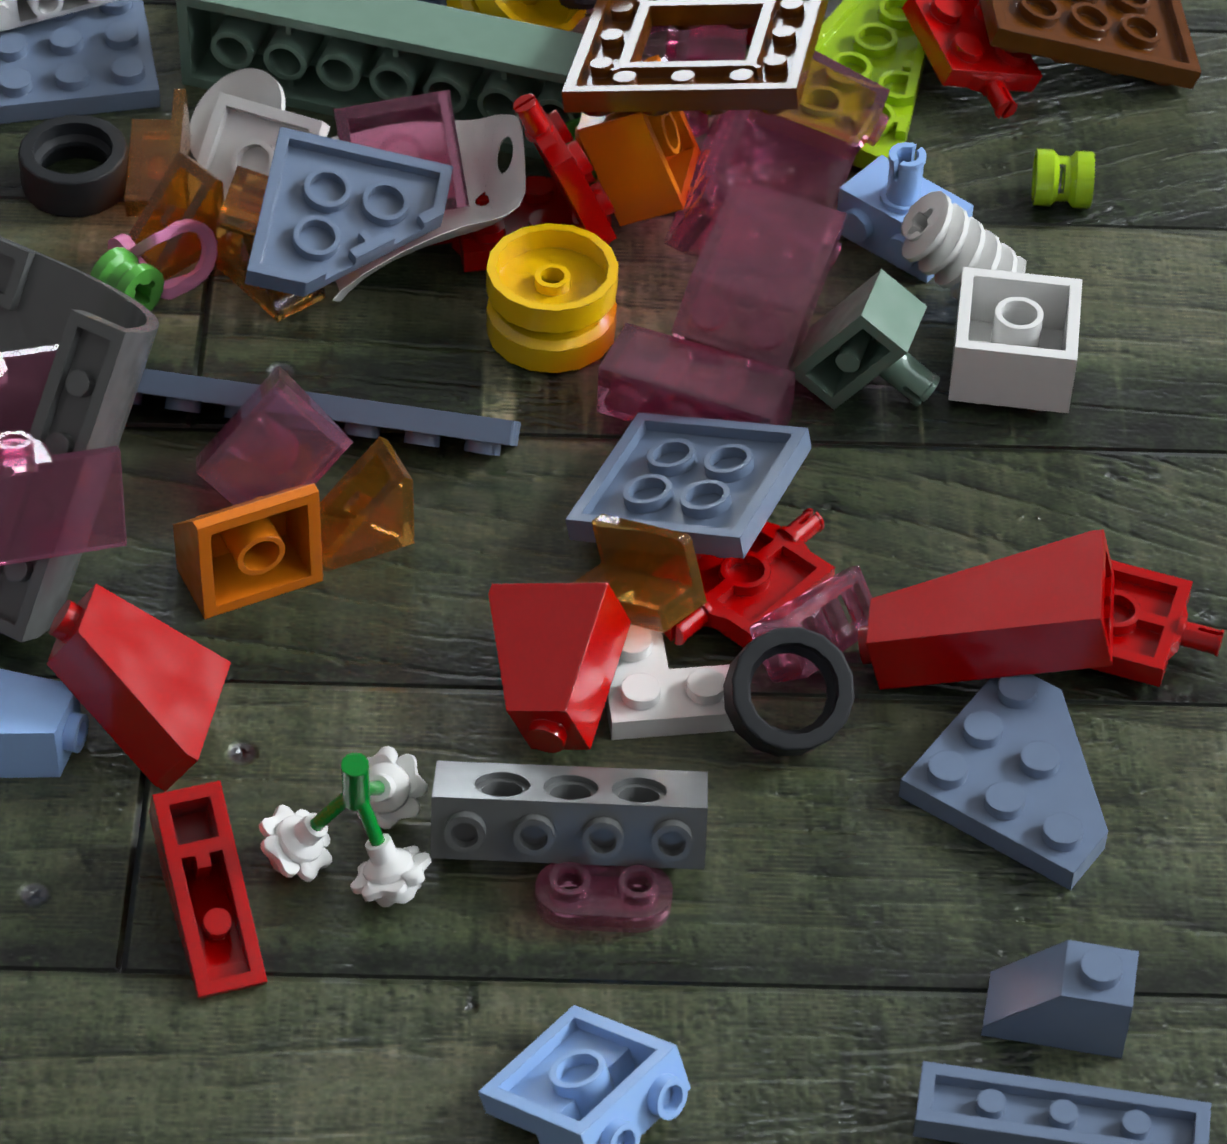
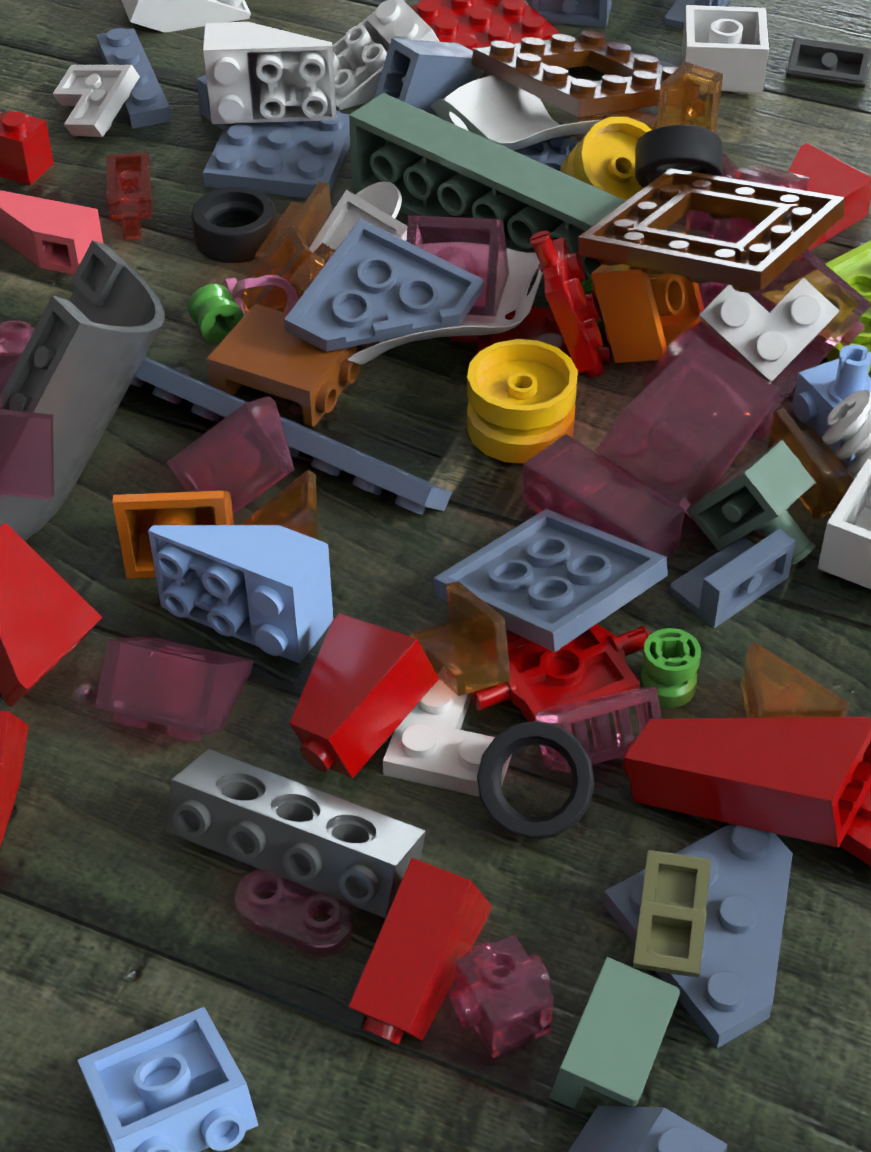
camera: 25 degrees right, 0 degrees up
white plant [259,746,432,907] -> none
none -> clear pink slope [95,636,254,741]
none -> light blue slope [148,525,333,664]
none -> dark orange panel [207,304,361,427]
none -> red slope [349,858,492,1045]
none -> clear pink brick [450,934,554,1059]
none -> sand green panel [550,957,680,1109]
none -> olive slope [633,850,712,978]
none -> bright green wheel [640,628,701,708]
none -> sand blue panel [670,528,796,628]
none -> white plate [698,278,839,385]
none -> clear orange slope [741,642,850,718]
none -> clear orange panel [767,409,854,520]

